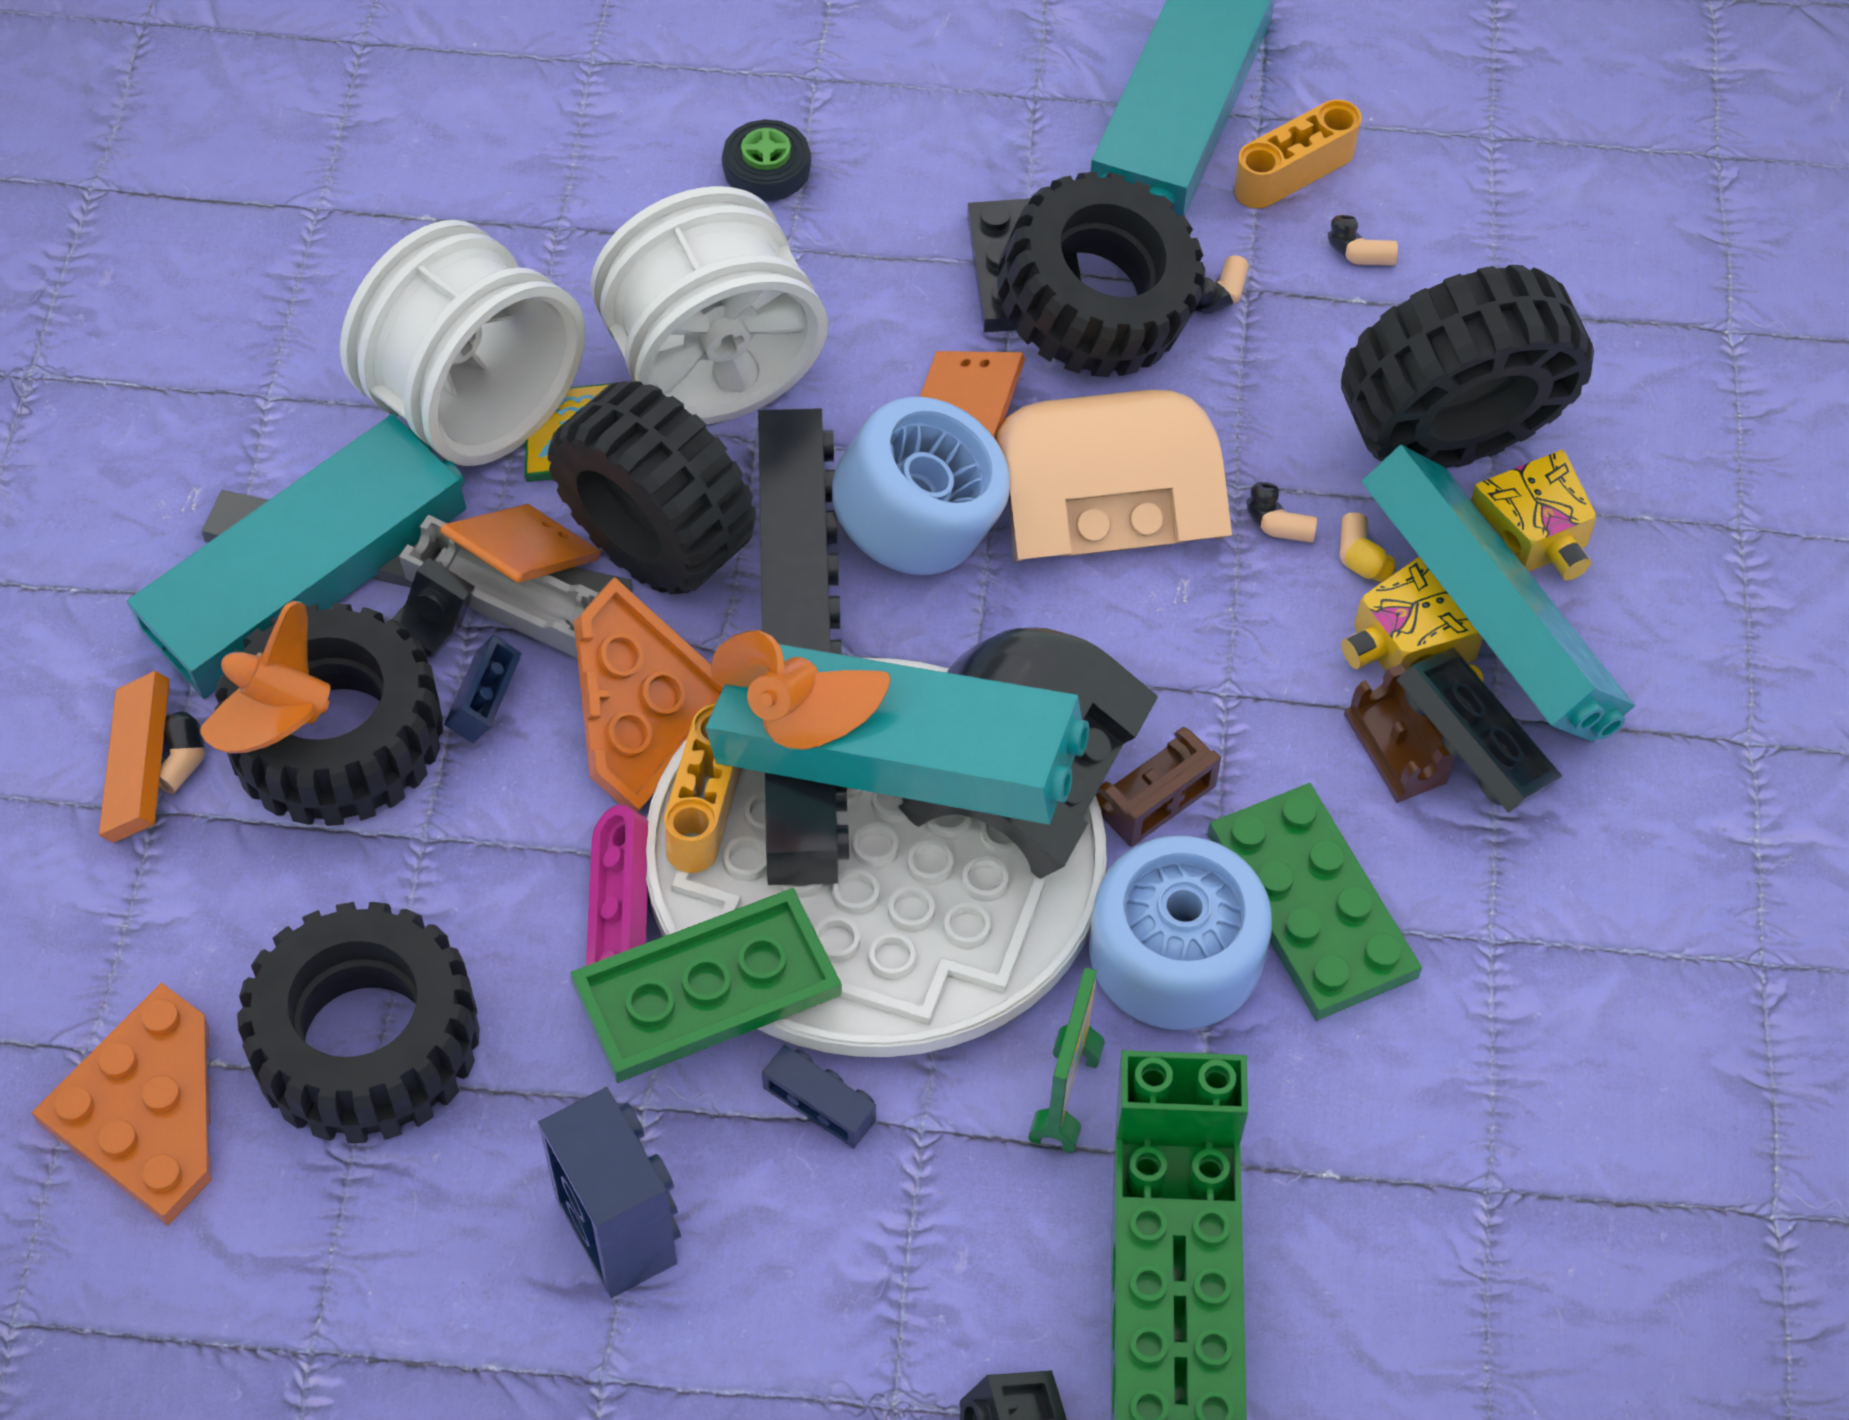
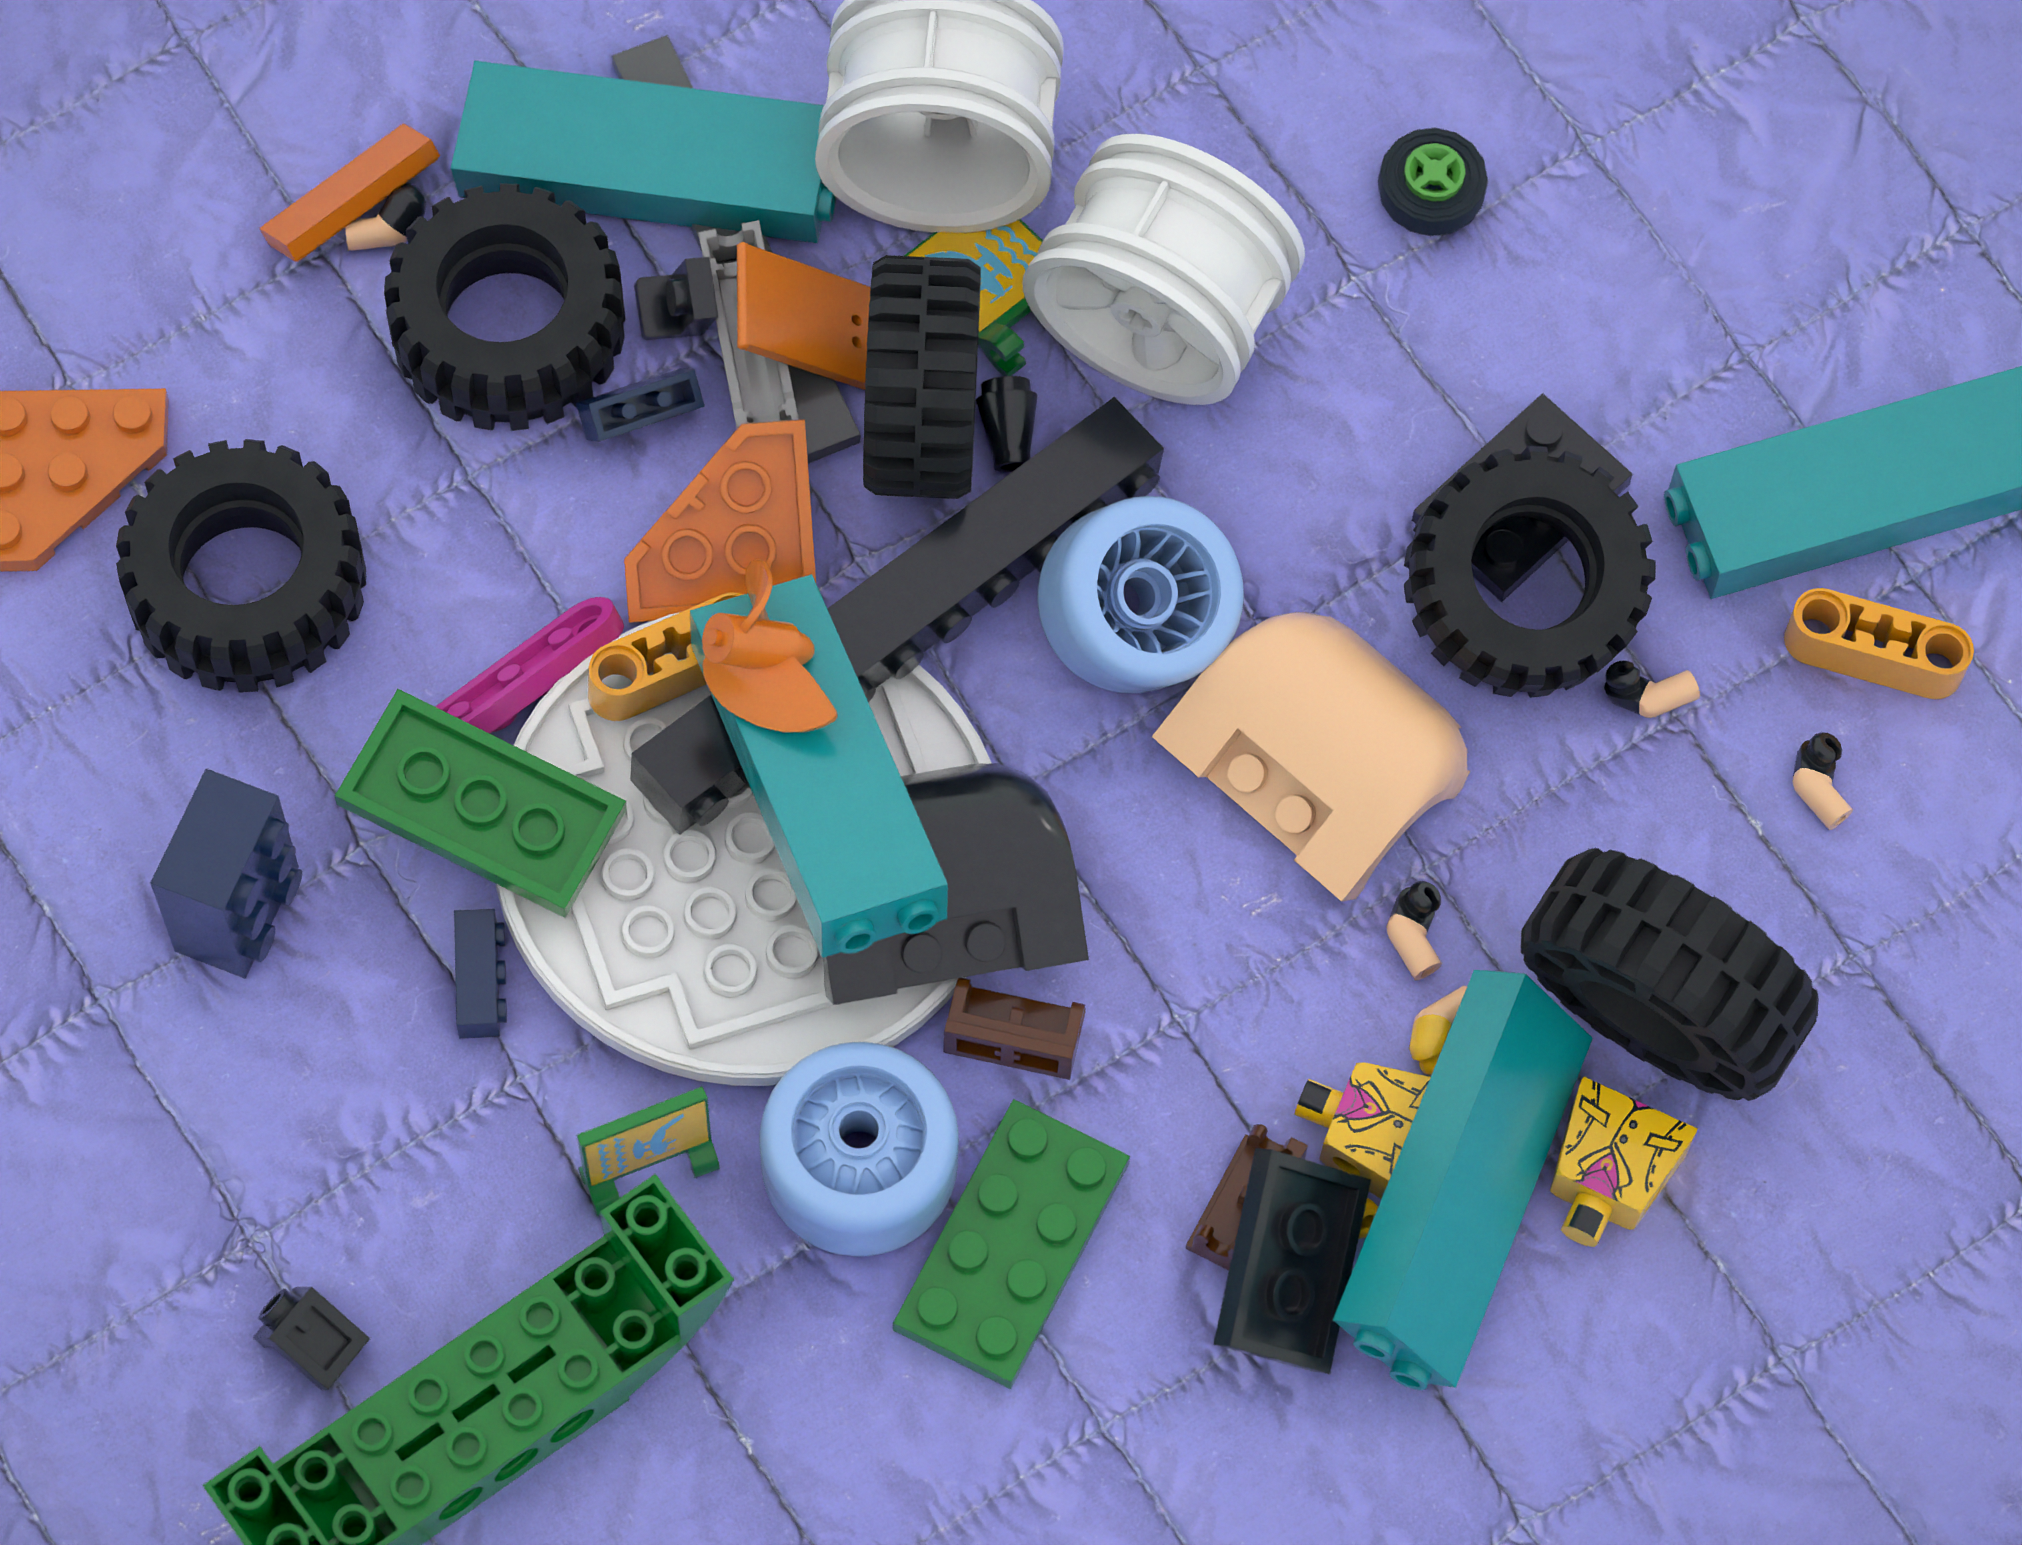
camera: 50 degrees right, 10 degrees up
orange piece [200,601,330,754] -> none
orange container [920,351,1025,440] -> none

